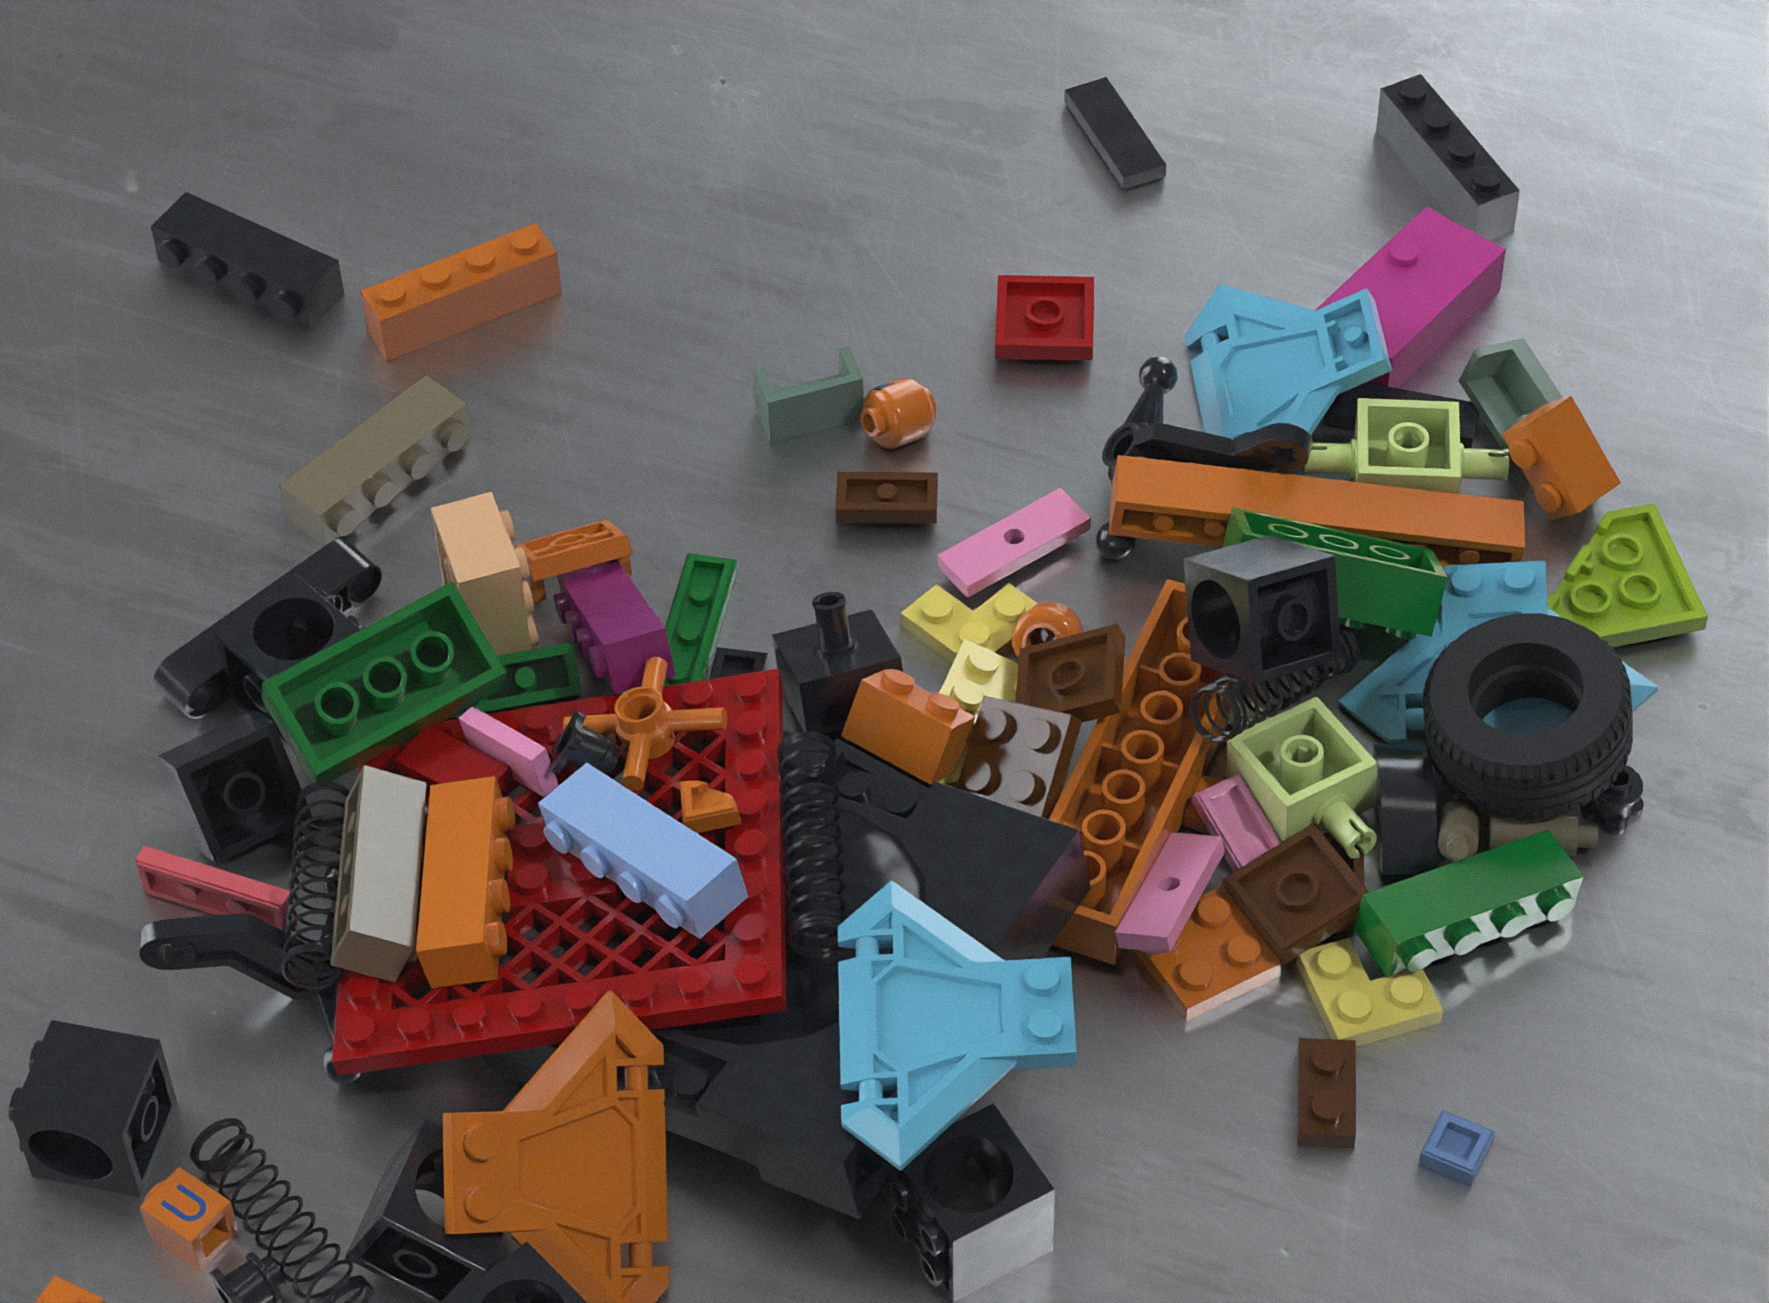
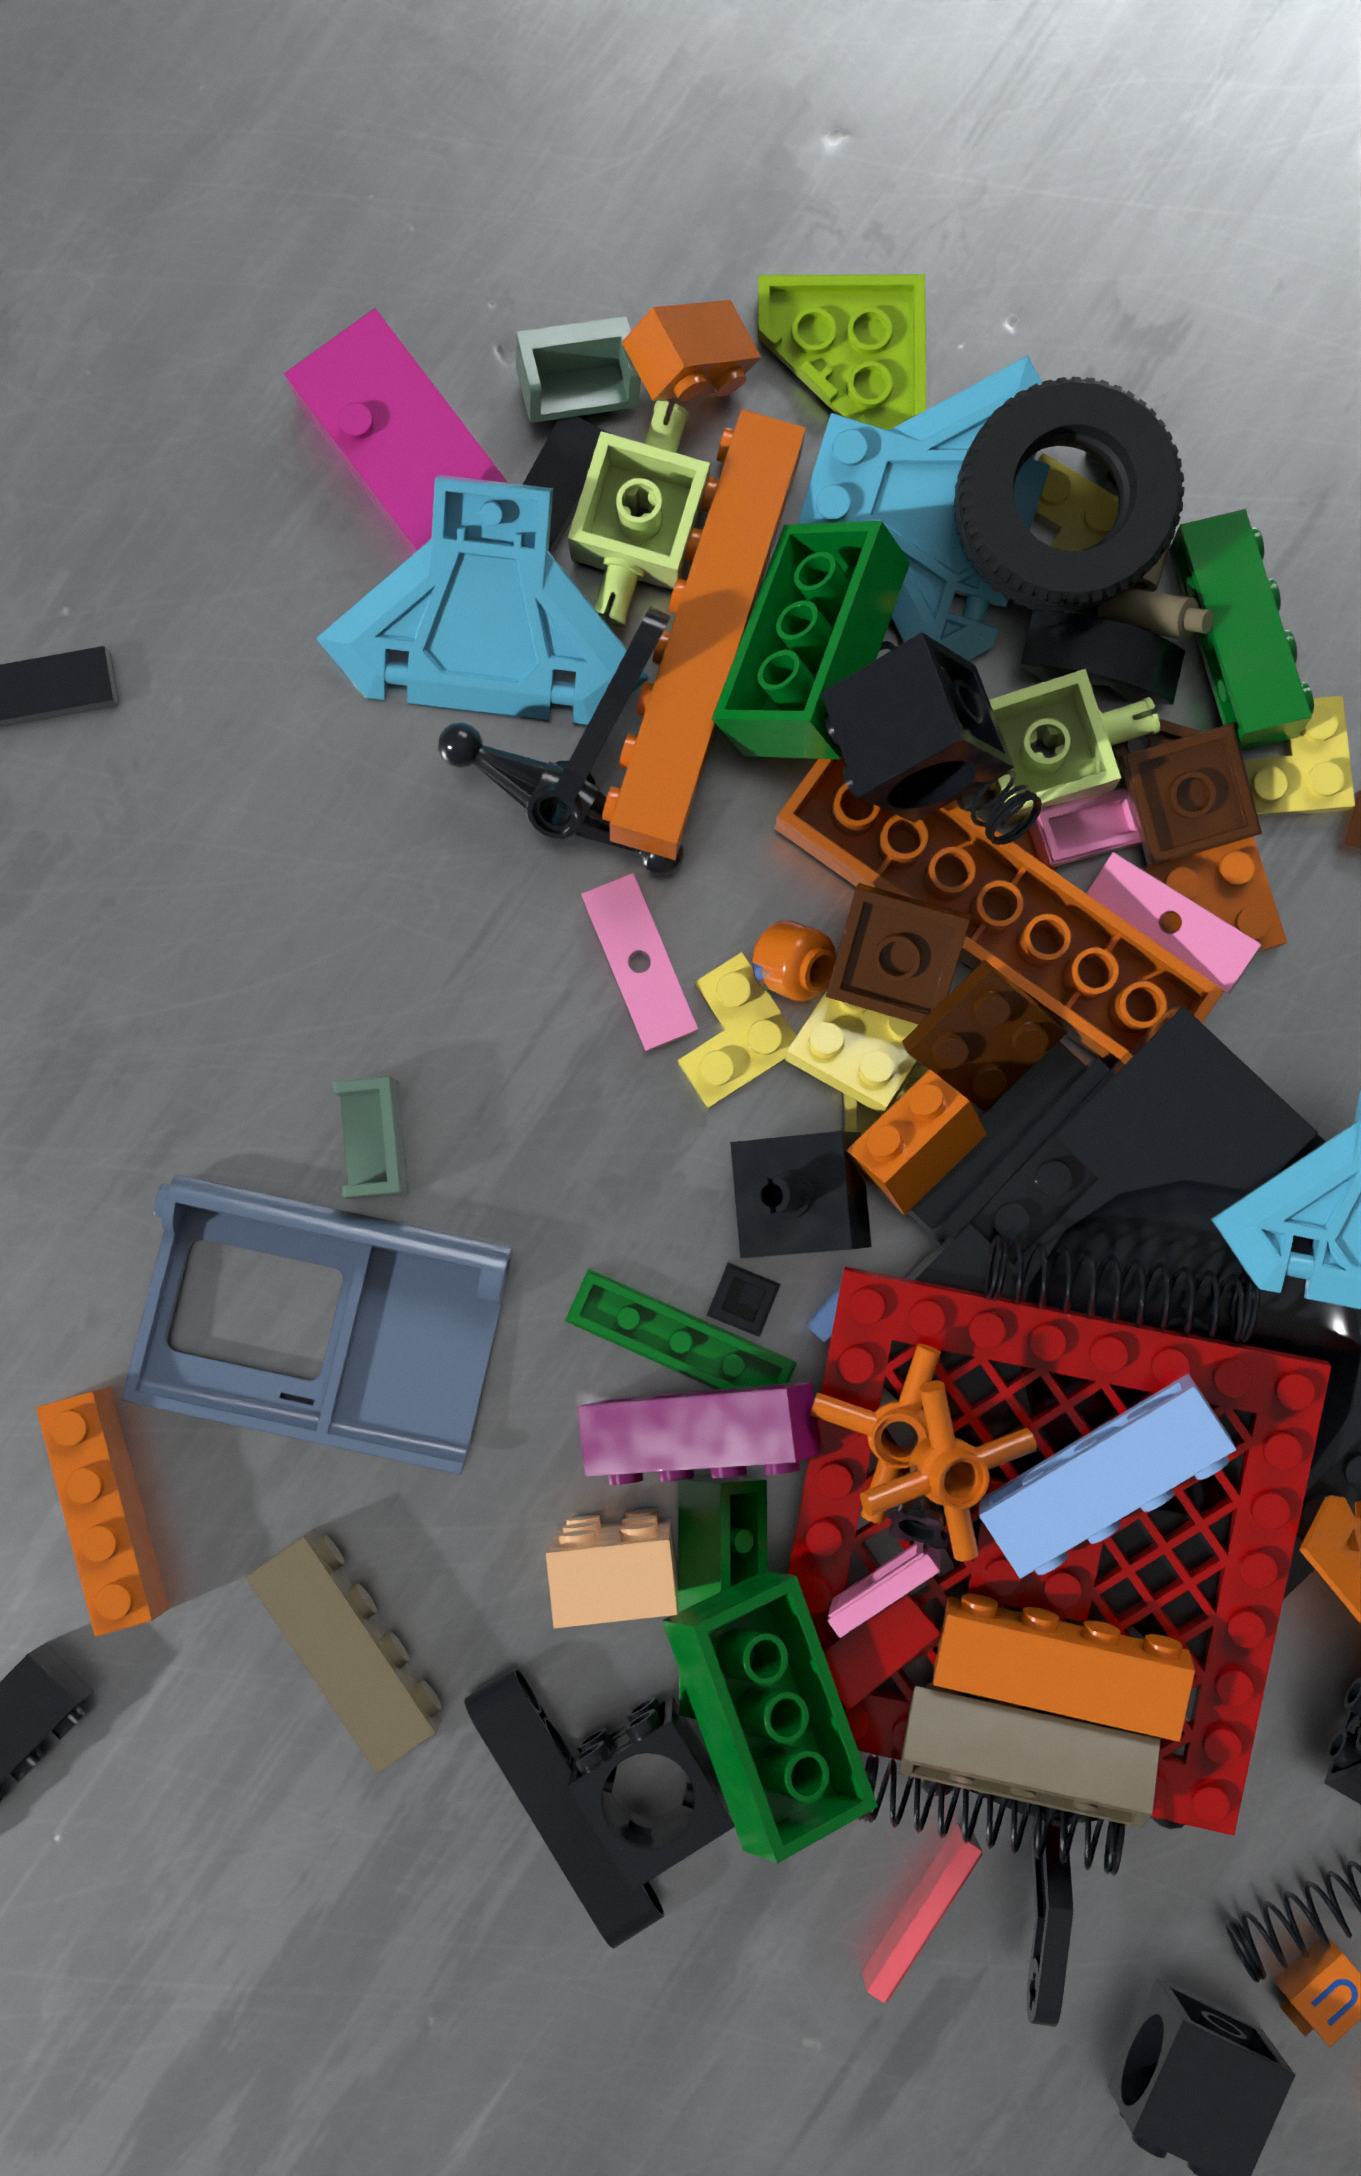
camera: 75 degrees left, 35 degrees up
black brick [158,710,313,864] -> none
orange piece [514,519,633,603] -> none
orange tile [680,781,742,833] -> none
reddish brown plate [835,471,938,524] -> none
orange head [860,378,937,449] -> none
red plate [995,275,1094,360] -> none
black brick [1376,74,1520,241] -> none
none -> sand blue piece [121,1175,513,1475]
none -> orange bar [860,1381,1037,1561]

